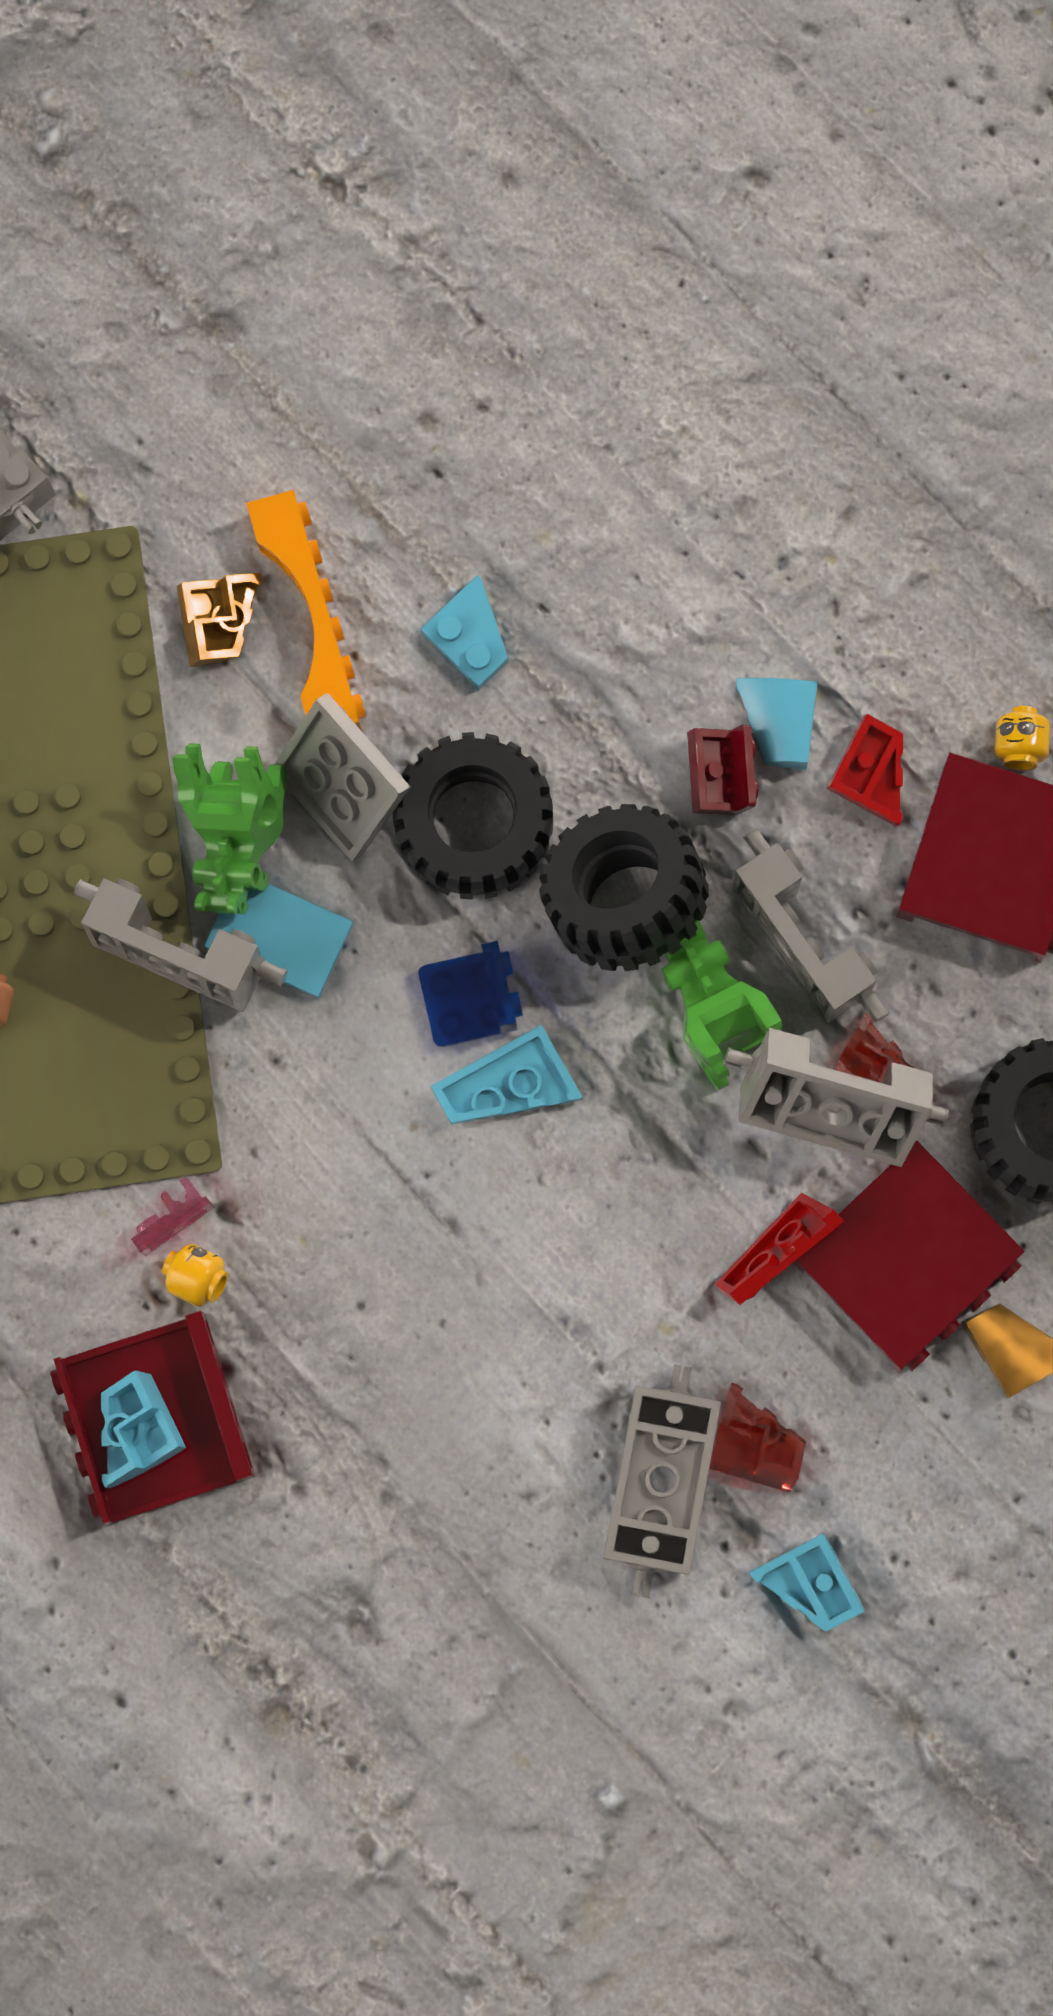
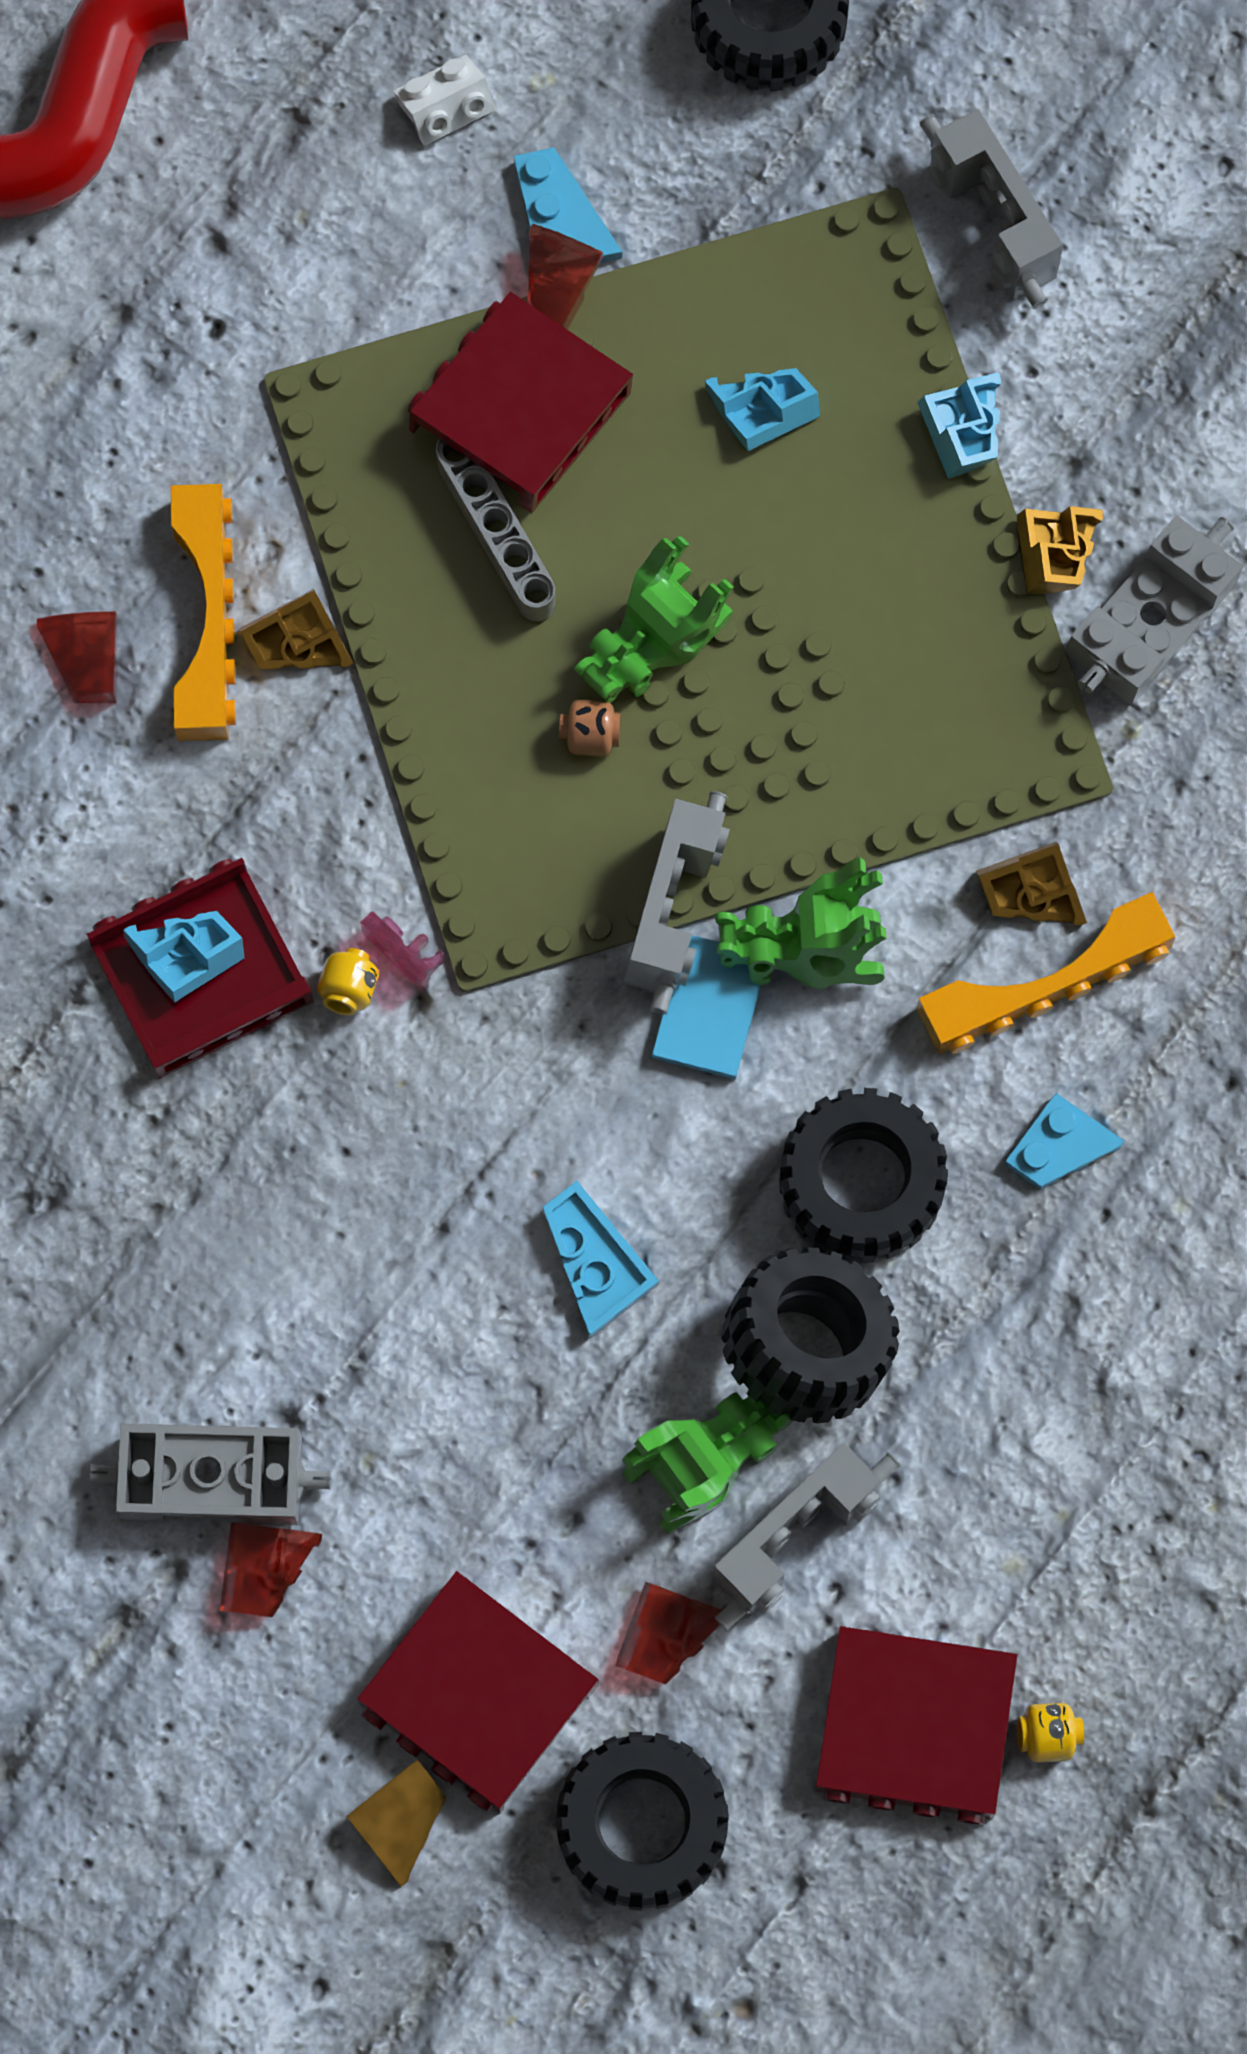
camera: 75 degrees right, 5 degrees down
light grey plate [275,693,410,861] -> none
clear blue bracket [418,941,523,1047] -> none
dark red bracket [687,725,759,815] -> none
red wing [714,1192,844,1305] -> none
light grey brick [723,1028,949,1167] -> none
medium azure slope [736,678,817,770] -> none
medium azure wing [749,1533,865,1632] -> none
red wing [826,714,903,827] -> none

